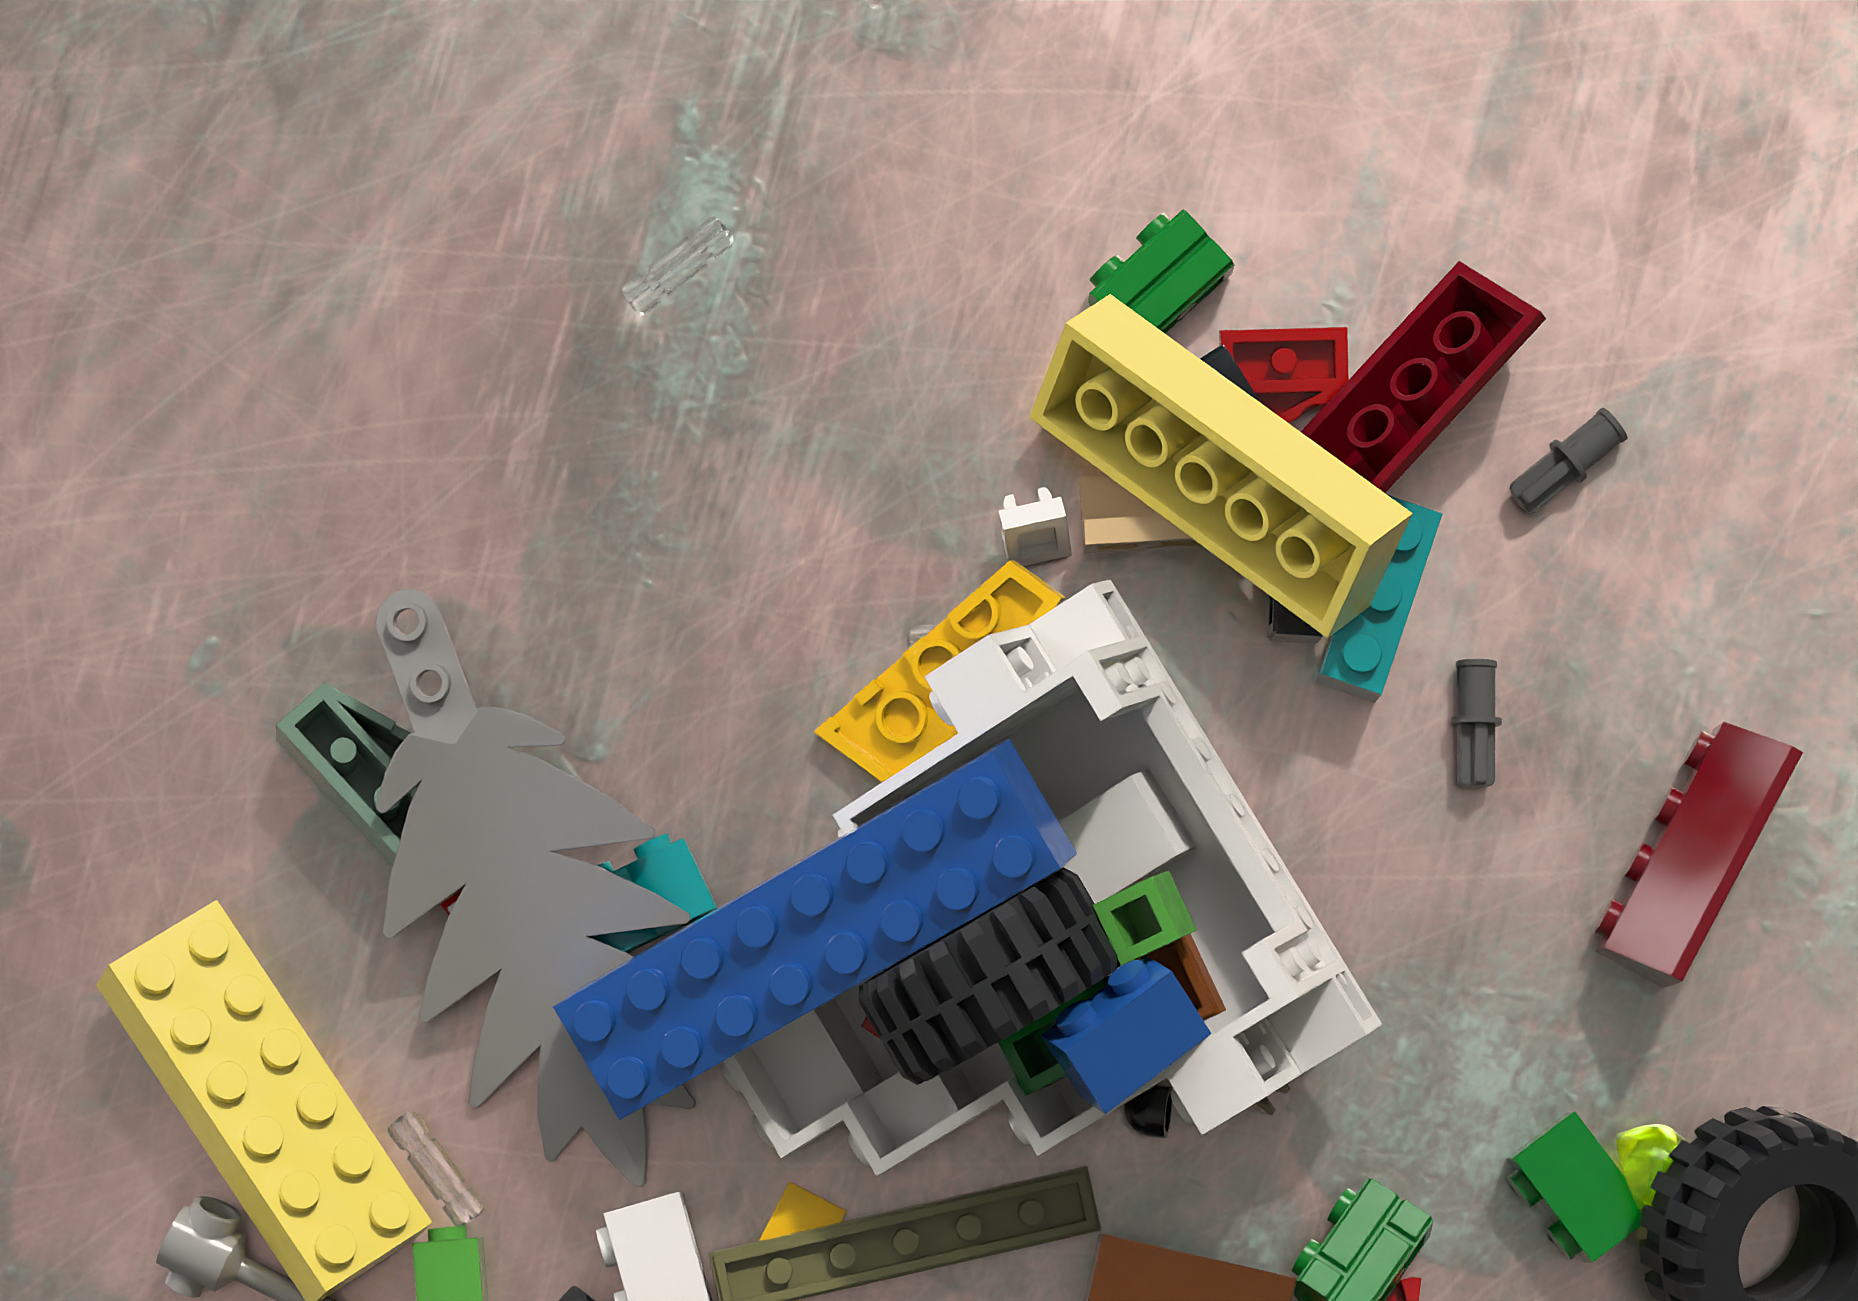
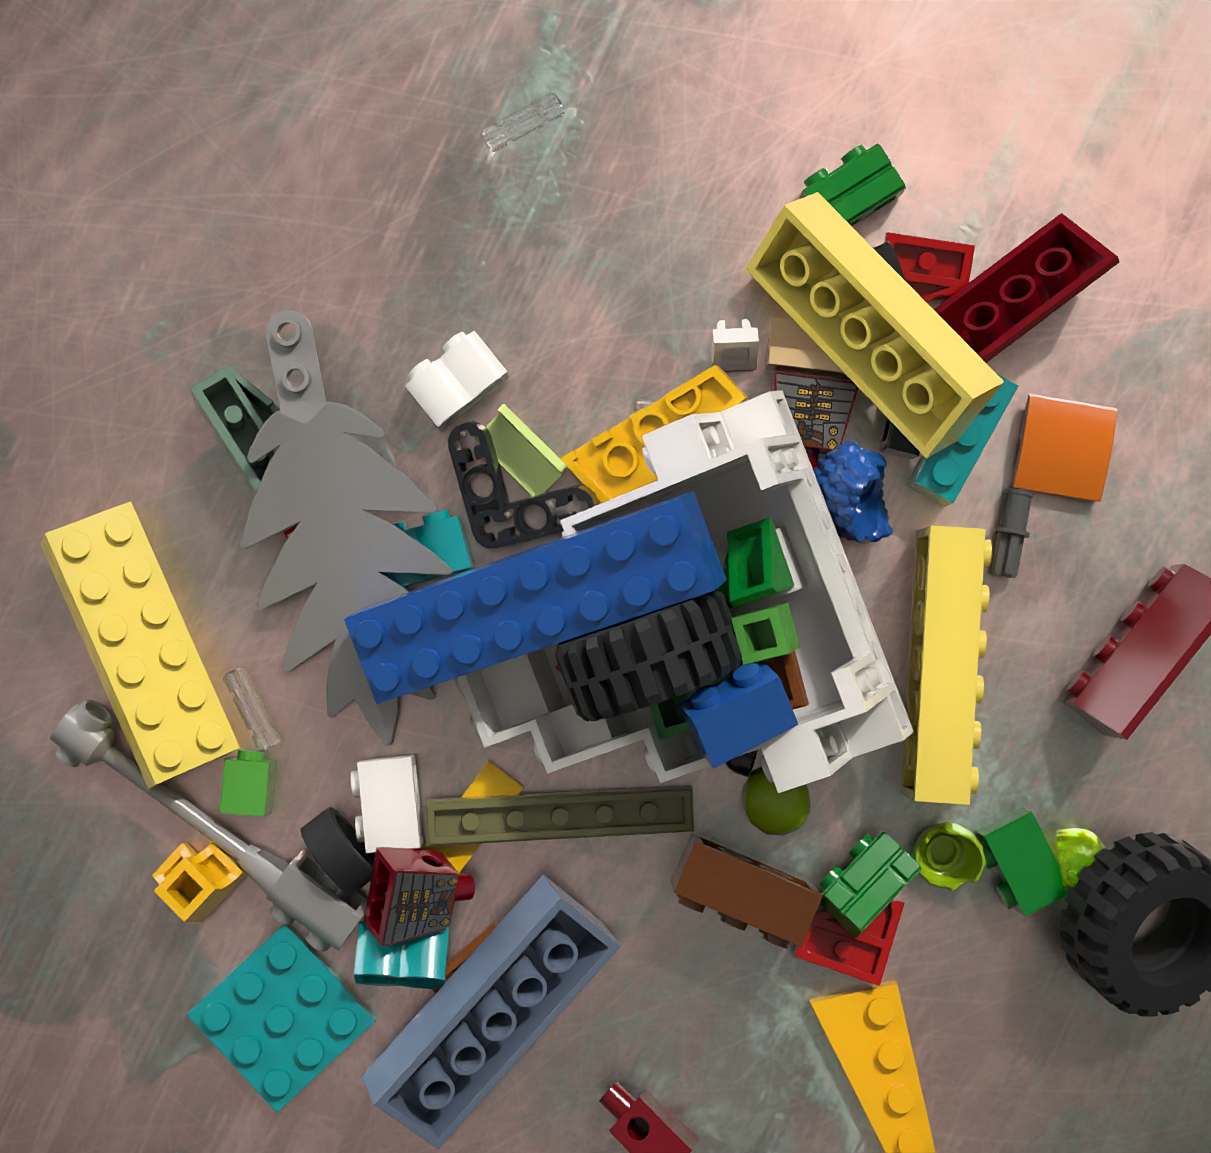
camera: 10 degrees right, 5 degrees up
dark grey axle [1509,408,1628,513] -> none
none -> white brick [405,331,509,432]
none -> black beam [448,421,599,548]
none -> yellowish green panel [474,403,568,496]
none -> green slope [717,517,794,608]
none -> lime hair [742,767,811,836]
none -> torso [771,371,859,469]
none -> blue hair [813,441,893,543]
none -> light yellow brick [901,526,992,805]
none -> lime hair [913,822,986,891]
none -> orange slope [1011,394,1117,502]

